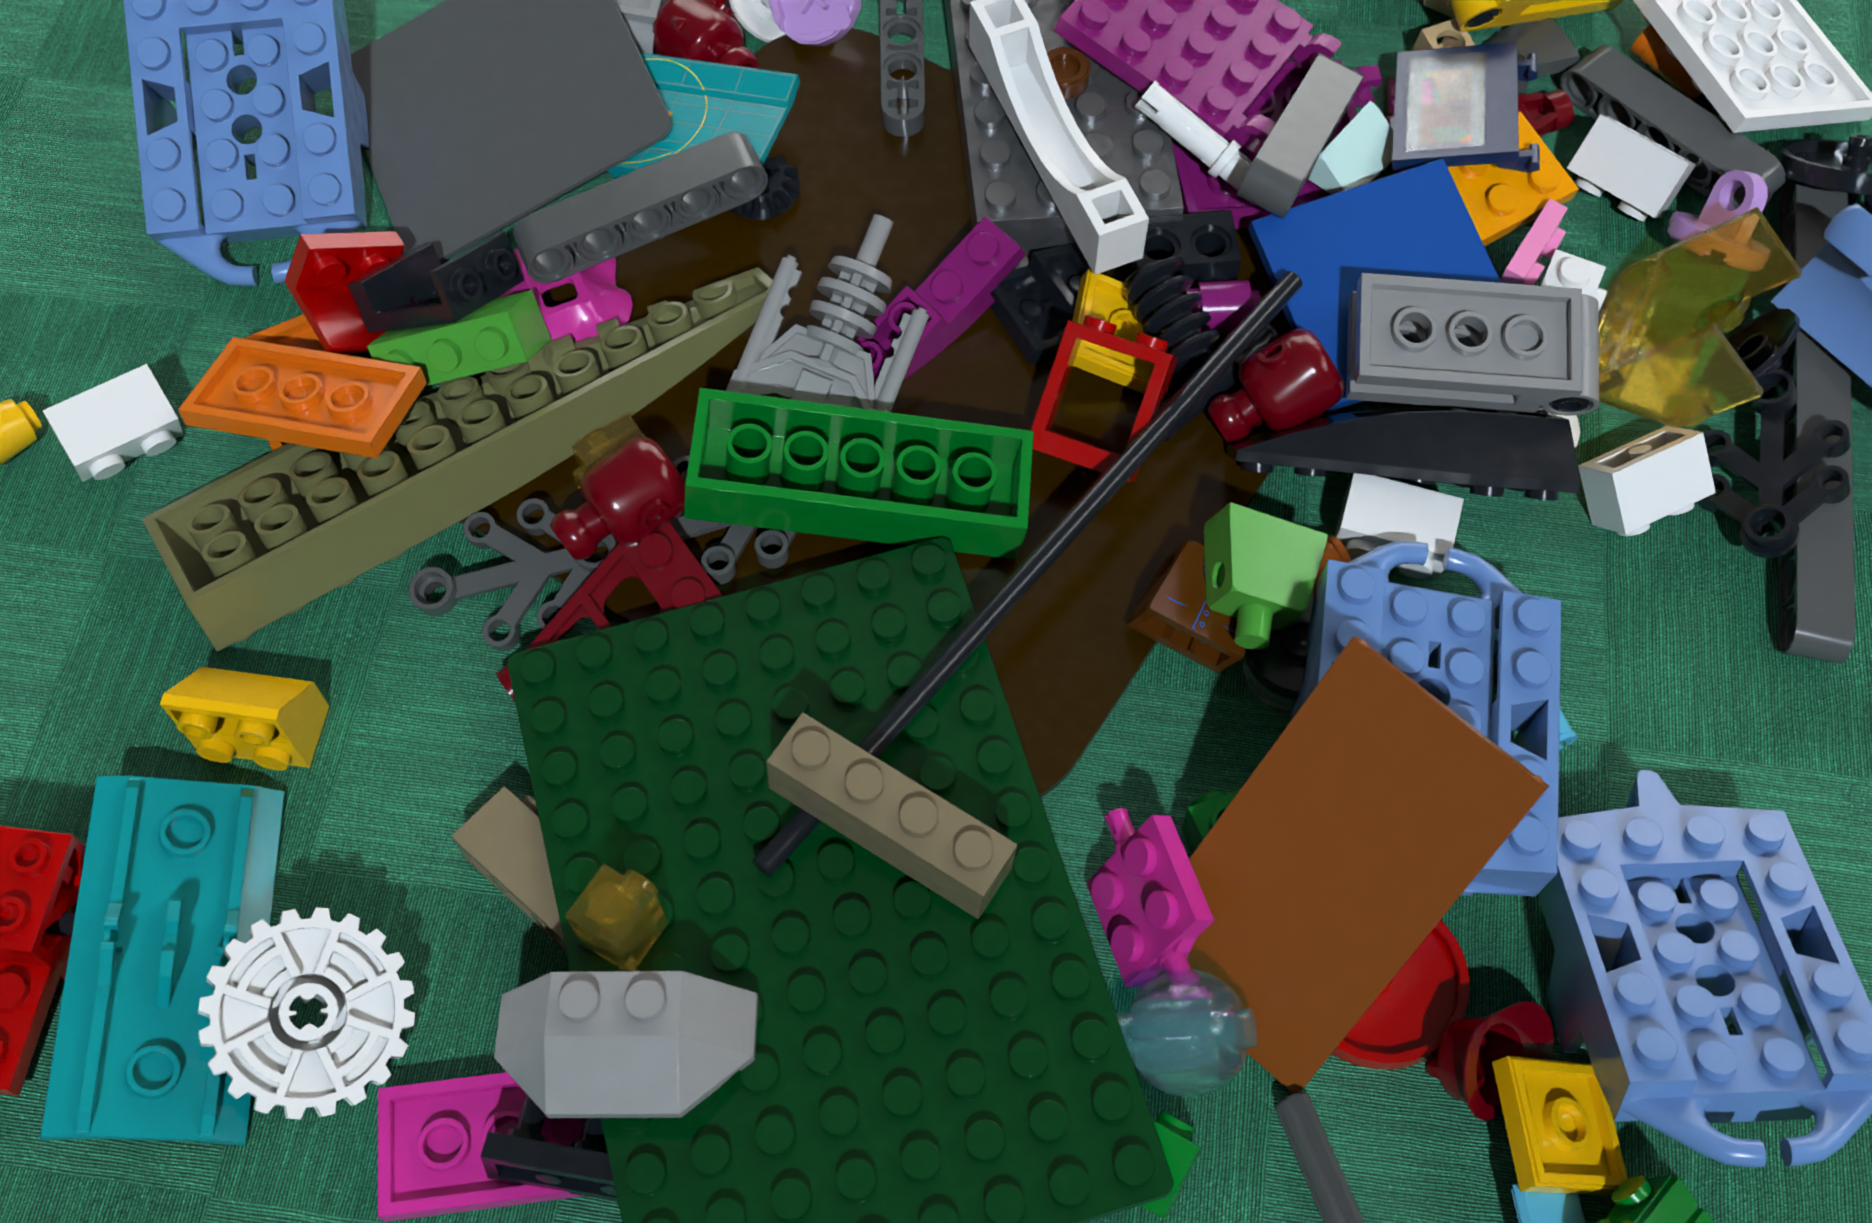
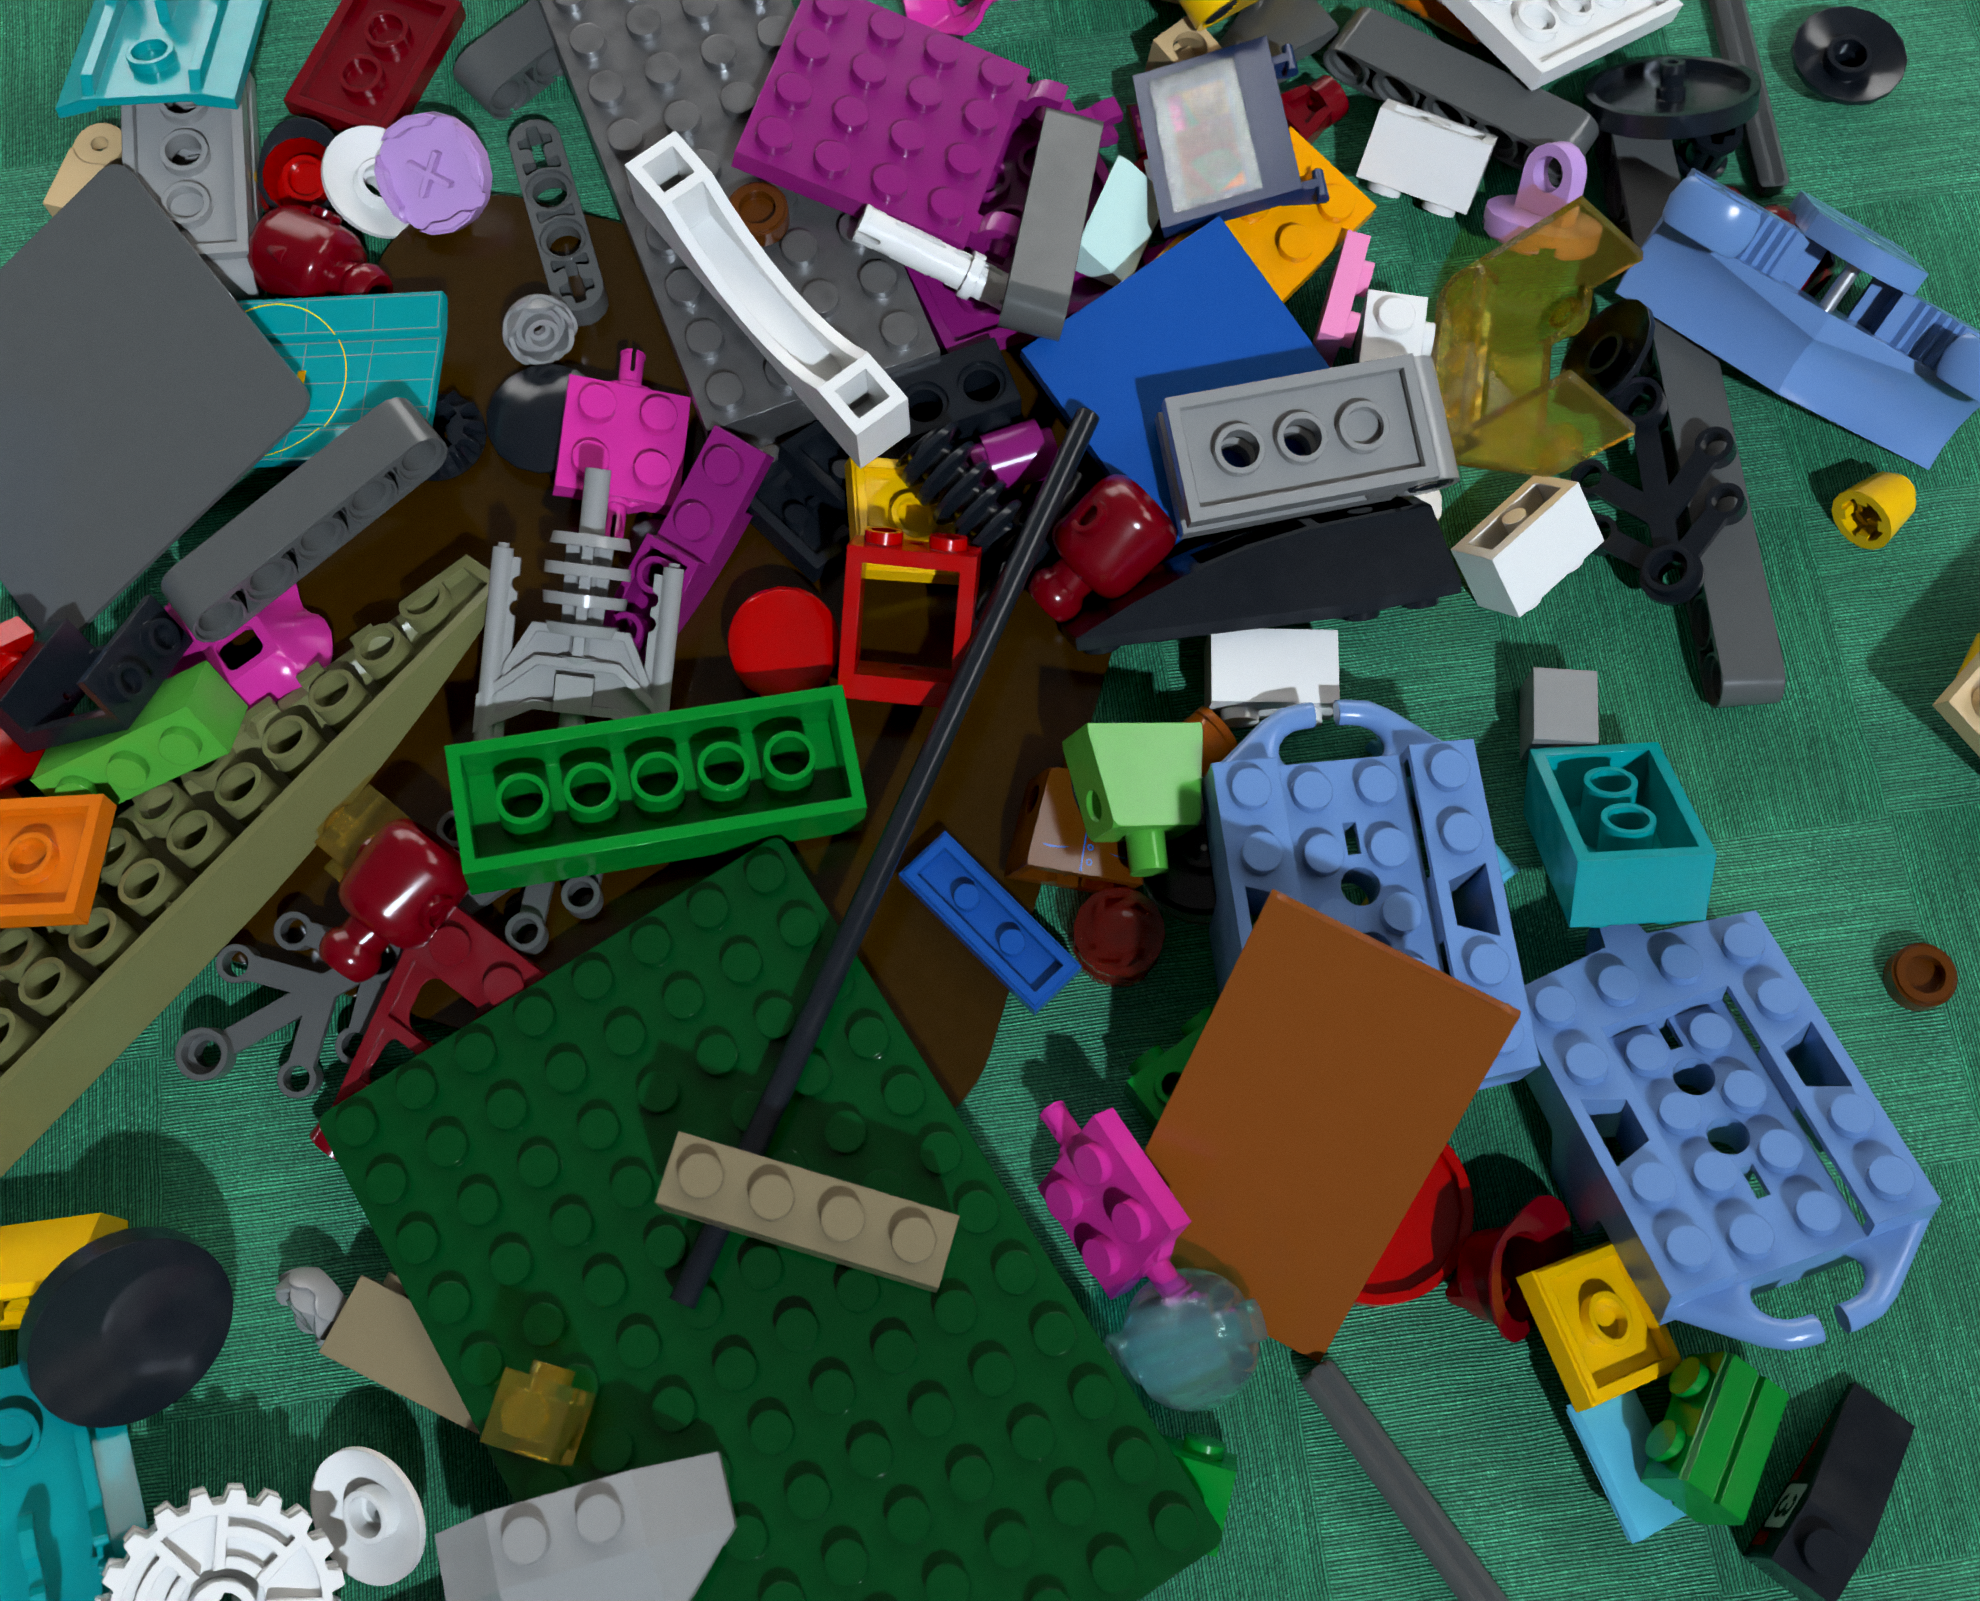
camera: 15 degrees left, 10 degrees up
none -> black piece [17,1226,233,1428]
none -> light grey plate [274,1267,347,1347]
none -> white dish [310,1446,426,1586]
none -> black dish [486,364,586,478]
none -> light grey plate [502,294,578,366]
none -> dark pink plate [552,348,691,539]
none -> red piece [728,586,839,697]
none -> blue tile [898,831,1082,1016]
none -> clear red wheel [1072,887,1165,987]
none -> light grey brick [1519,667,1599,760]
none -> teal brick [1523,742,1717,928]

